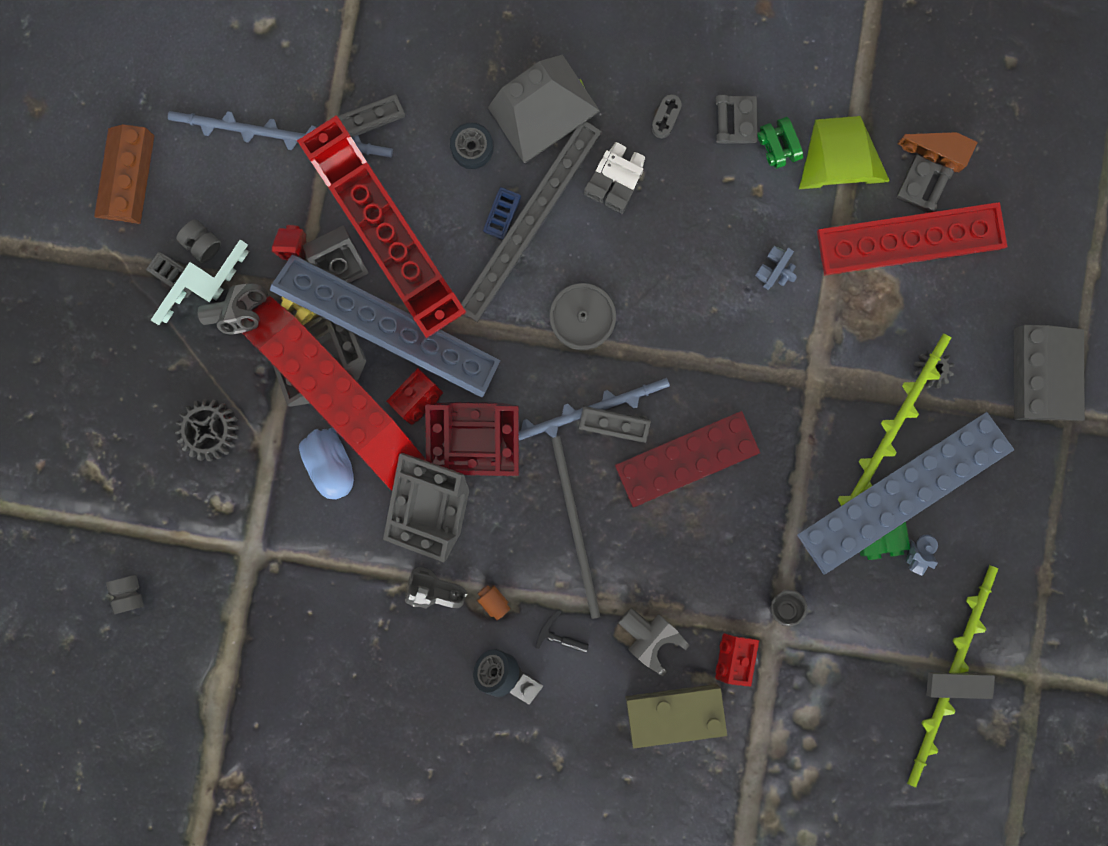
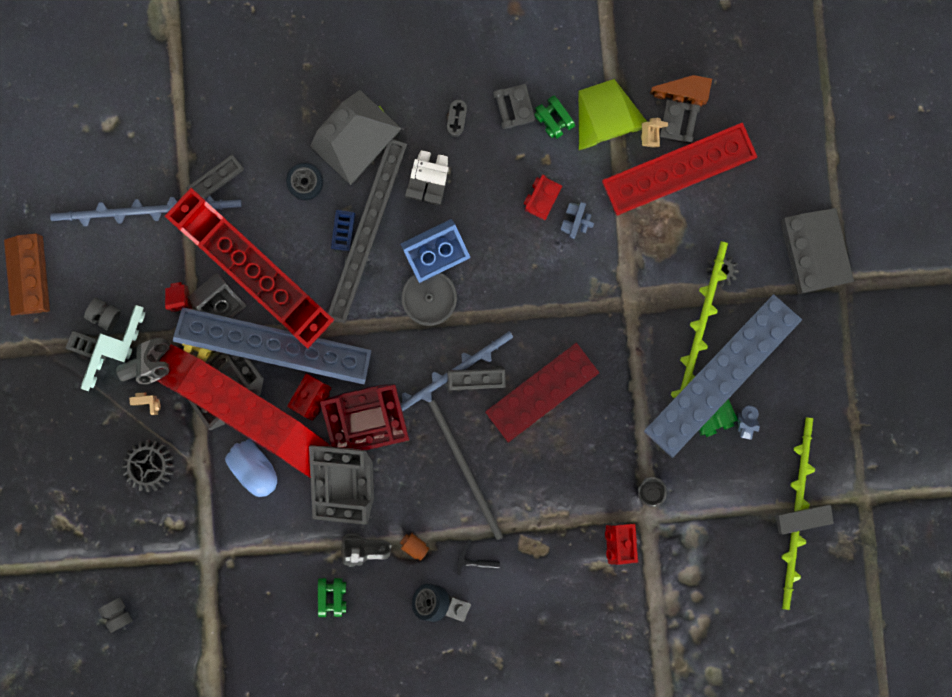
camera: 15 degrees left, 0 degrees up
dark grey connector [618,607,690,676] -> none
olive brick [625,684,727,748] -> none
none -> tan bracket [130,392,161,415]
none -> green brick [318,578,346,617]
none -> medium blue slope [400,219,471,283]
none -> red bracket [524,174,562,220]
none -> tan bracket [641,118,668,148]

